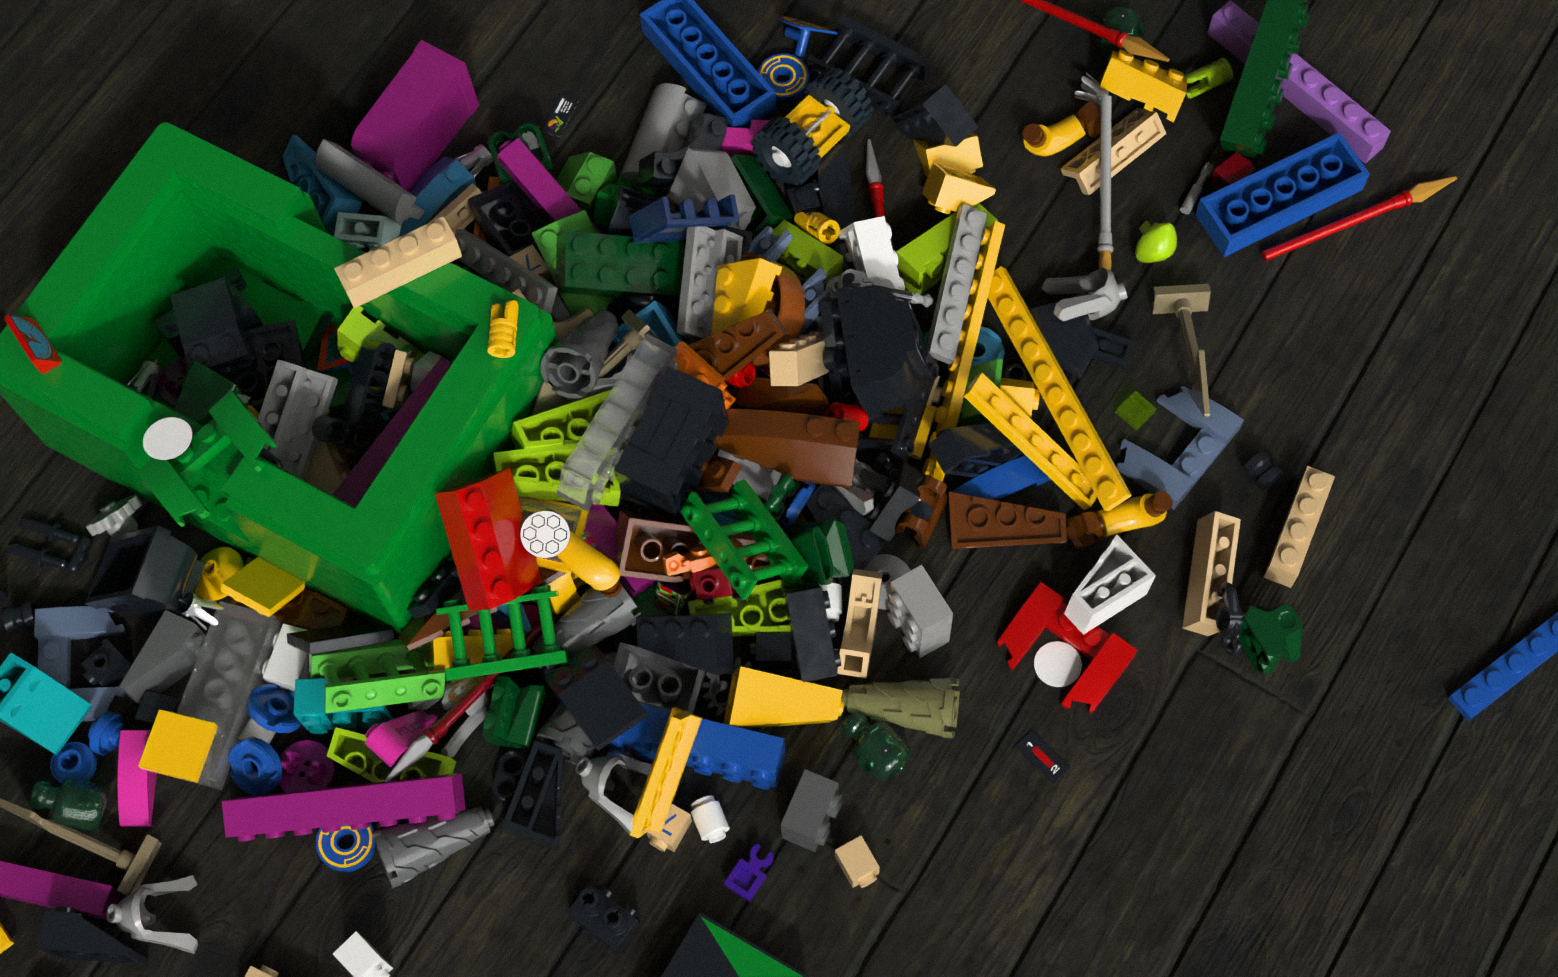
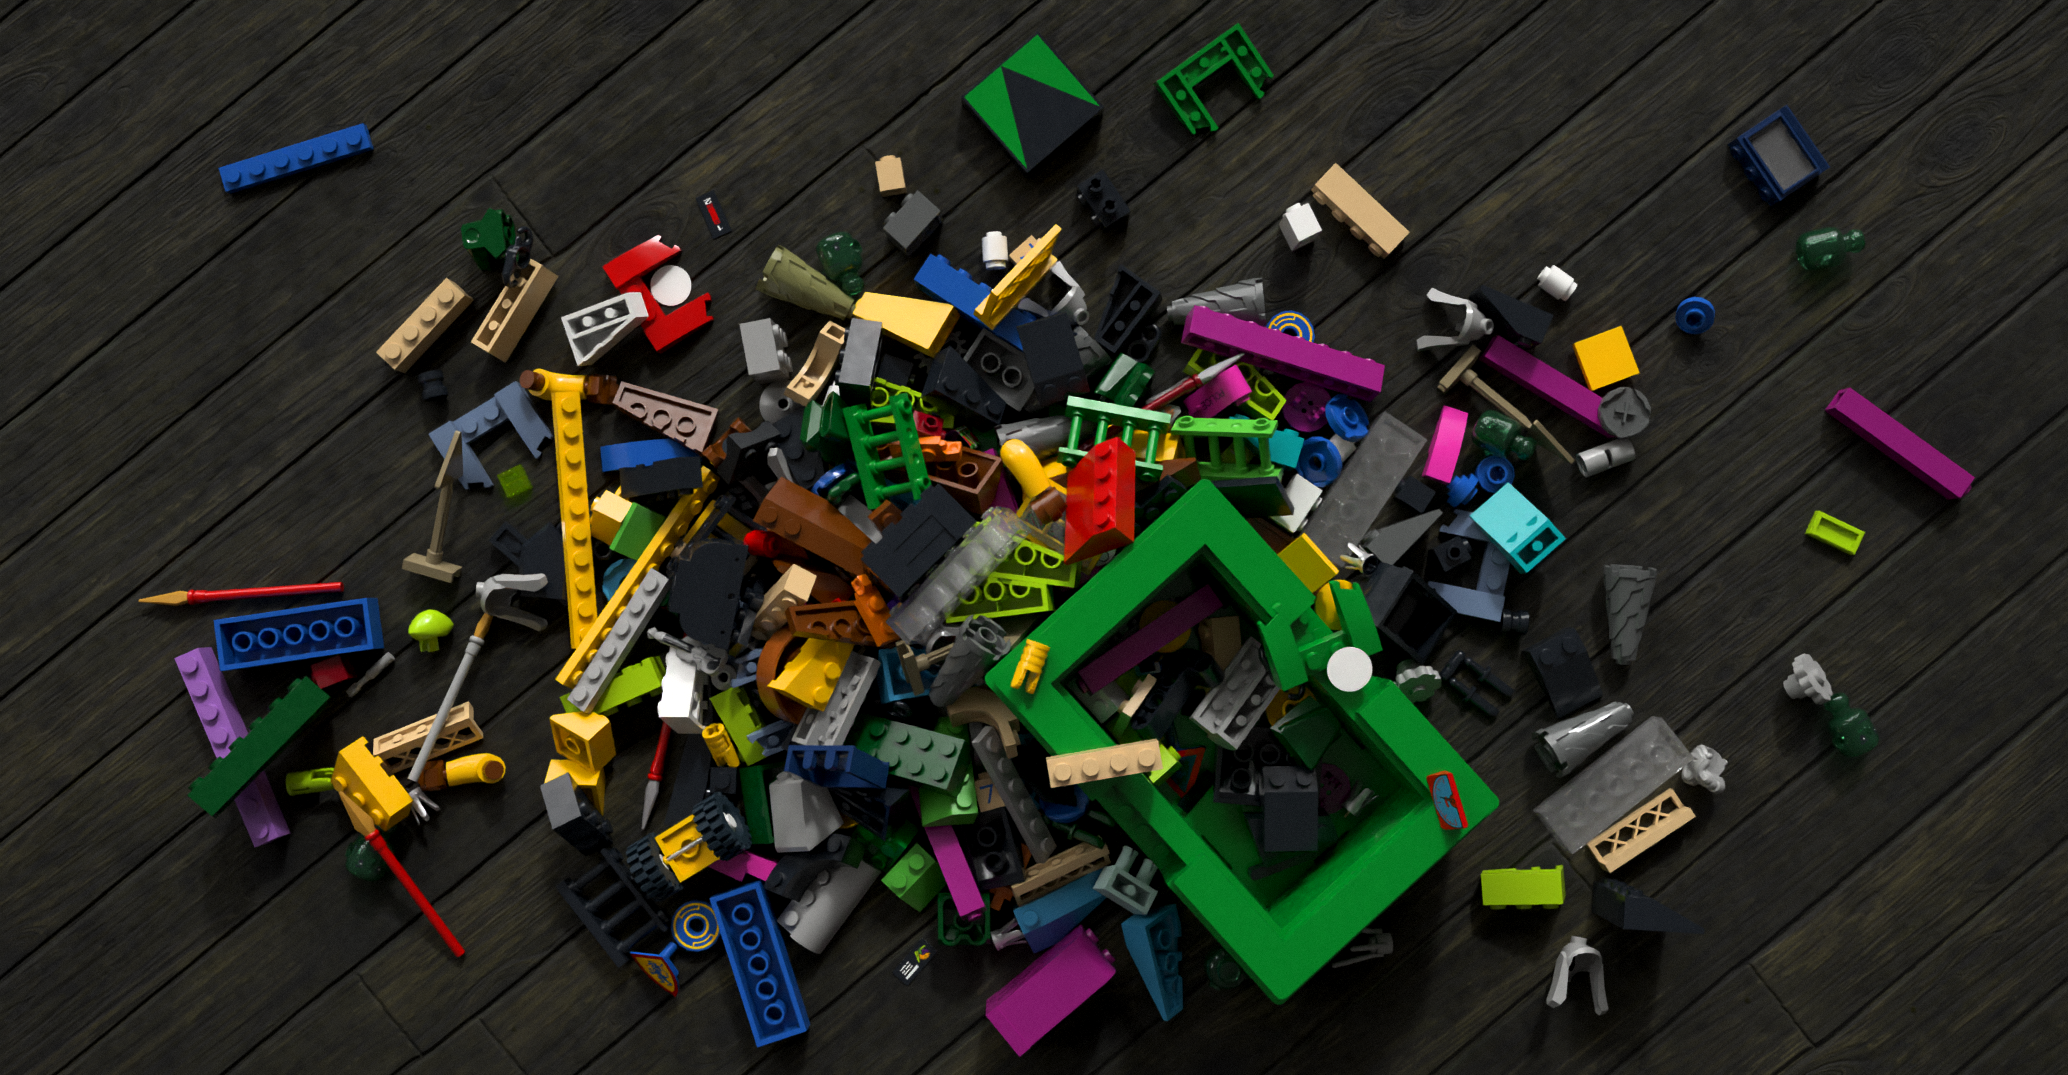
camera: 165 degrees left, 20 degrees up
yellow tile [138,709,218,783] -> none
light grey brick [316,139,425,225] -> none
white sticker [520,511,570,558] -> none
dark purple plate [724,844,774,903] -> none
yellow plate [963,373,1097,510] -> none

